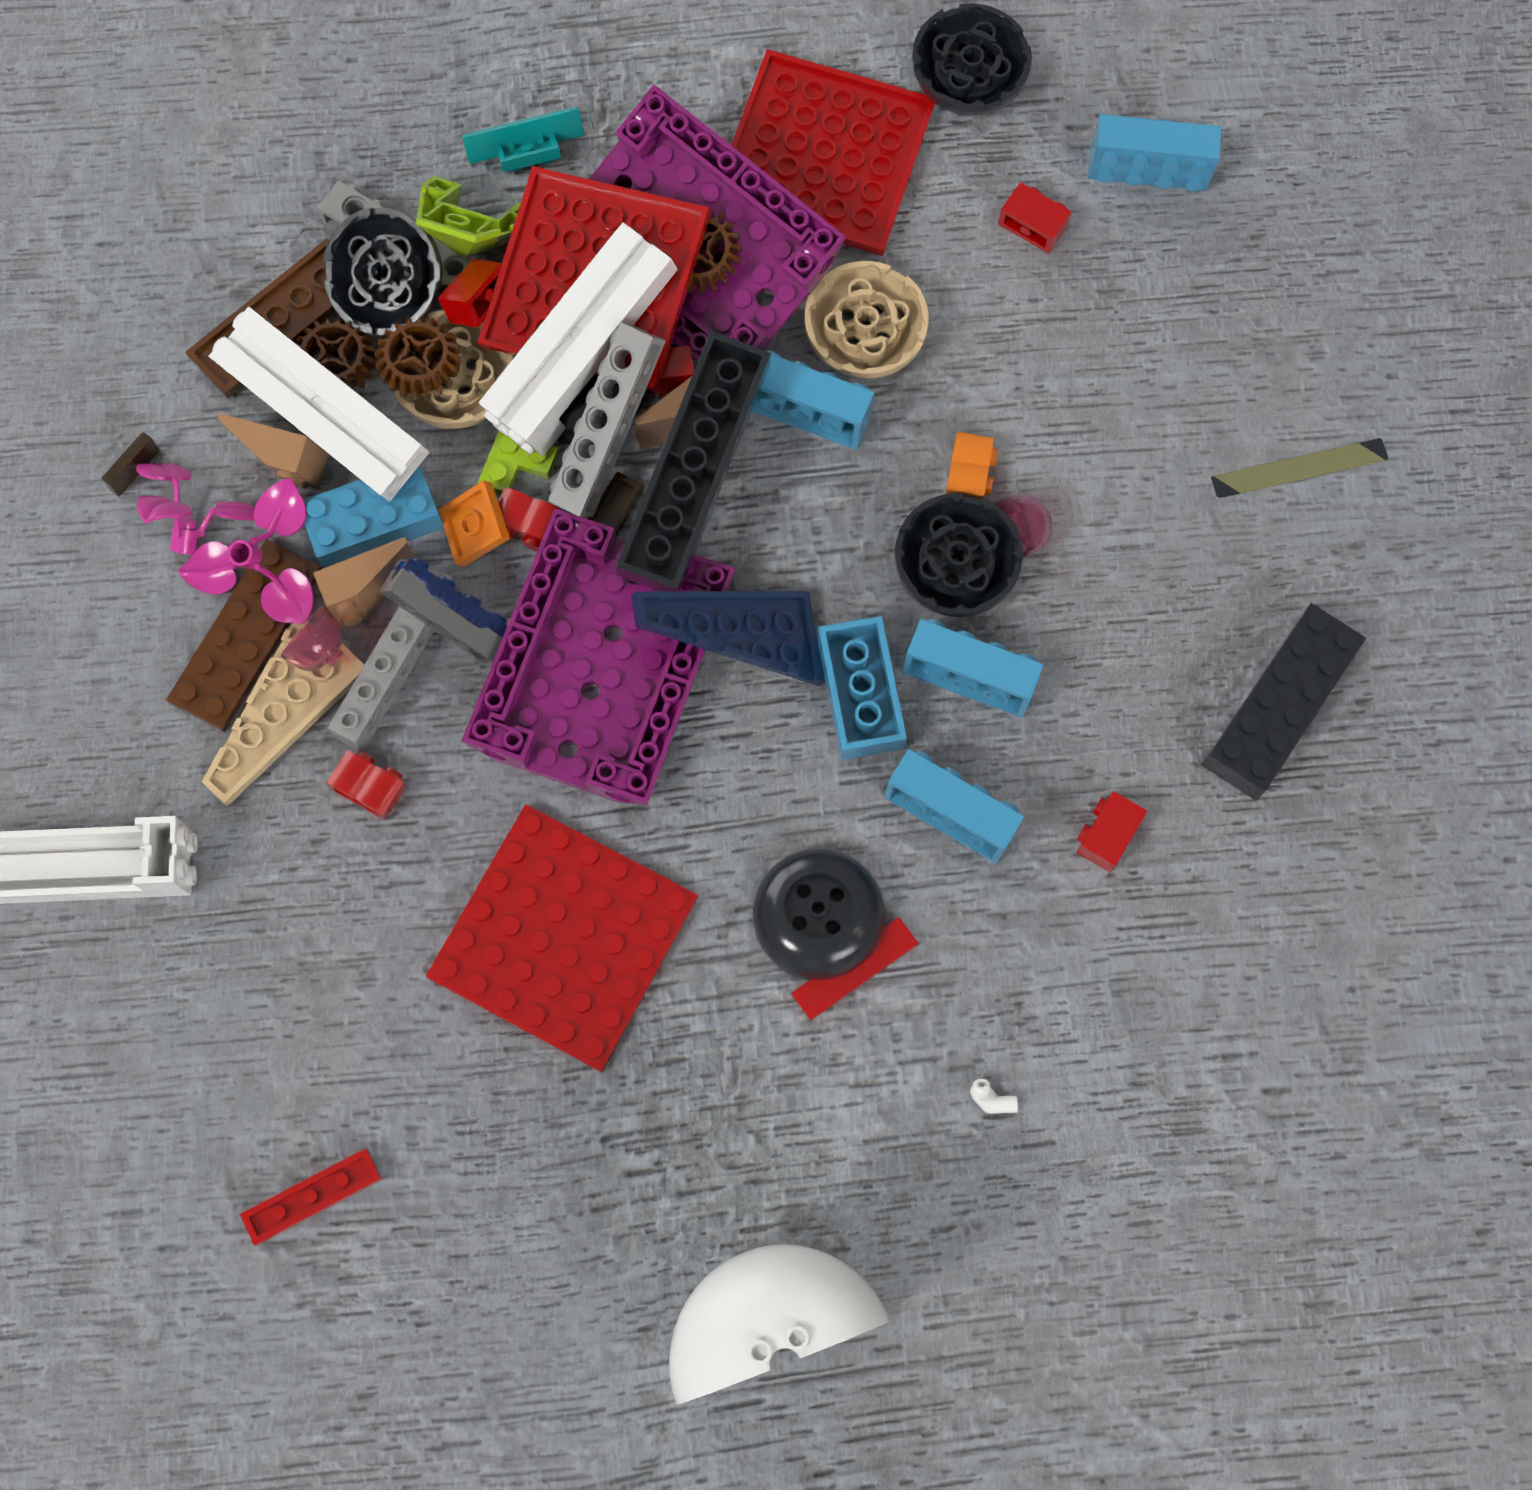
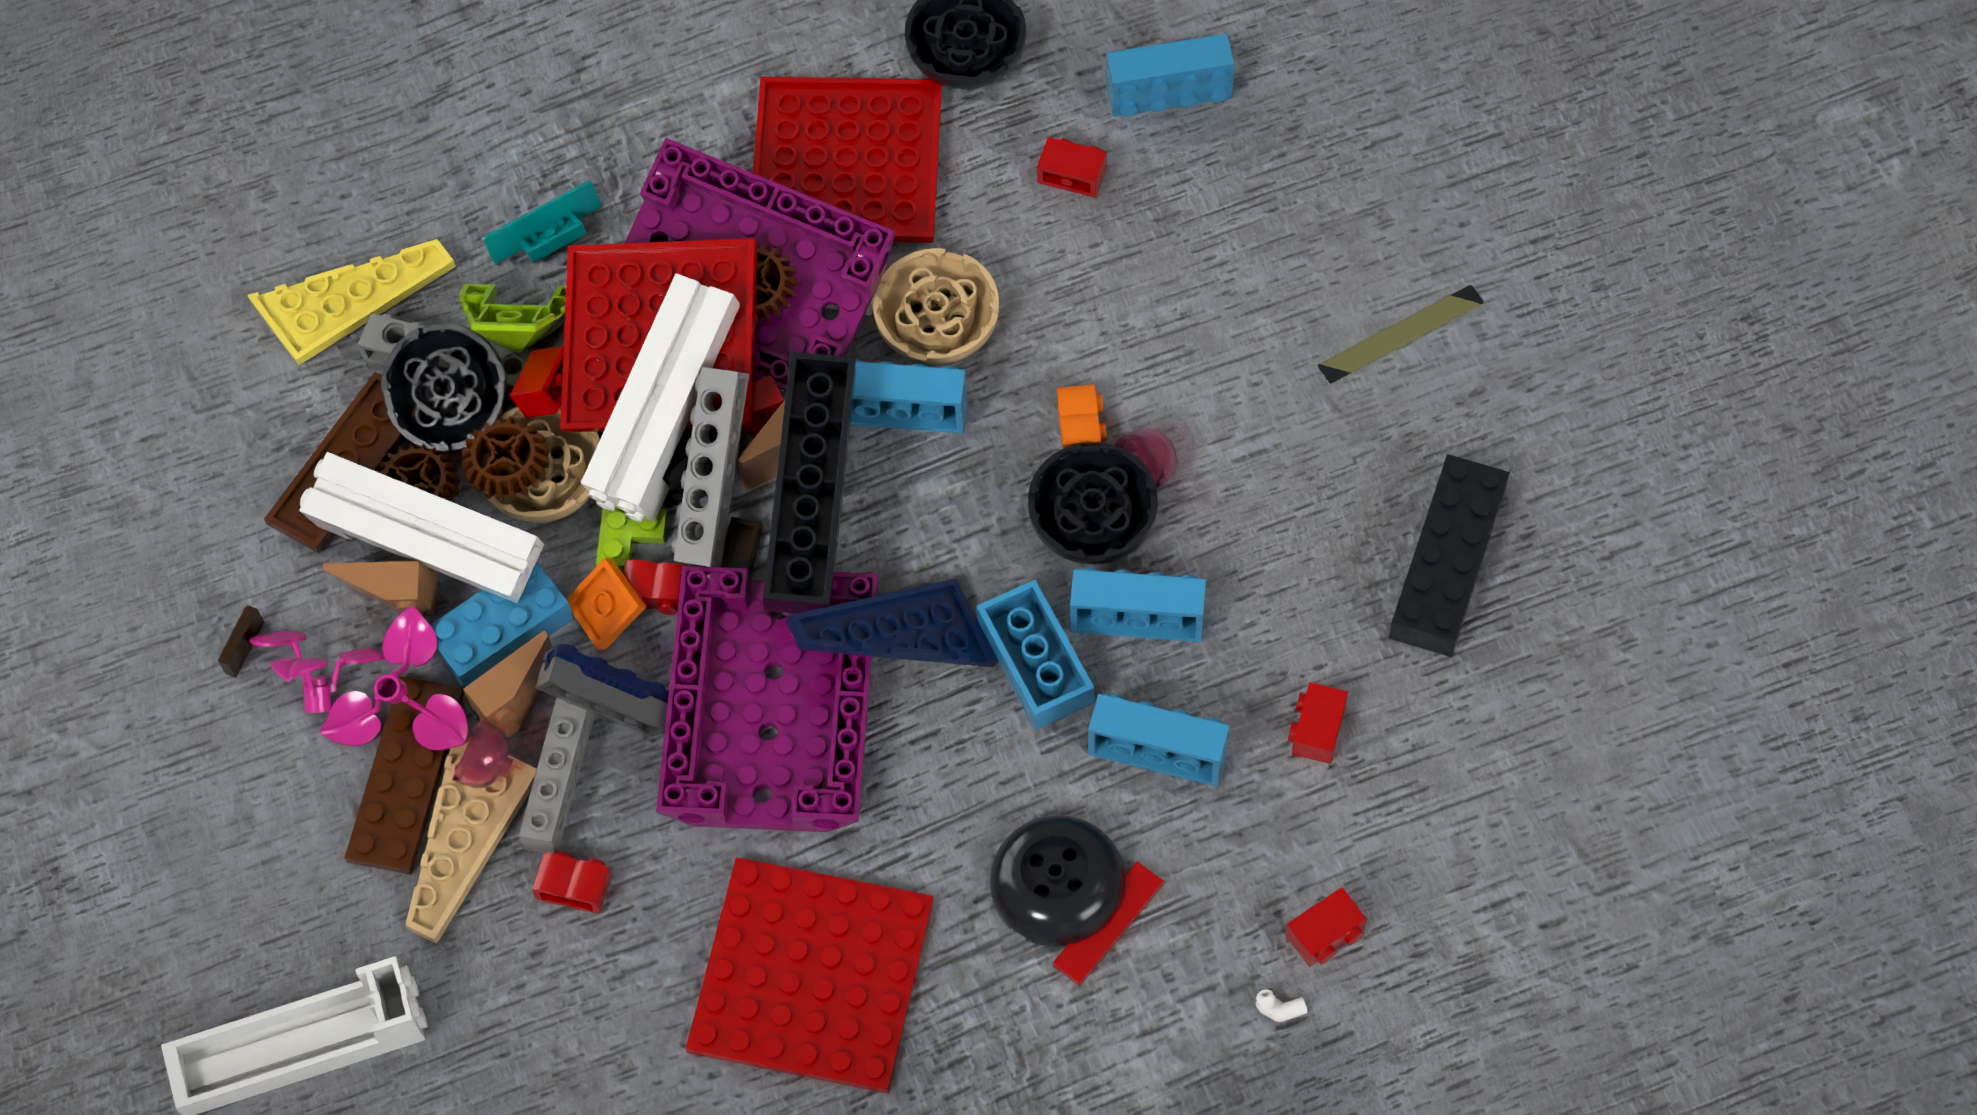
camera: 10 degrees left, 10 degrees down
none -> light yellow wing [247,239,456,366]
none -> red brick [1285,887,1367,967]

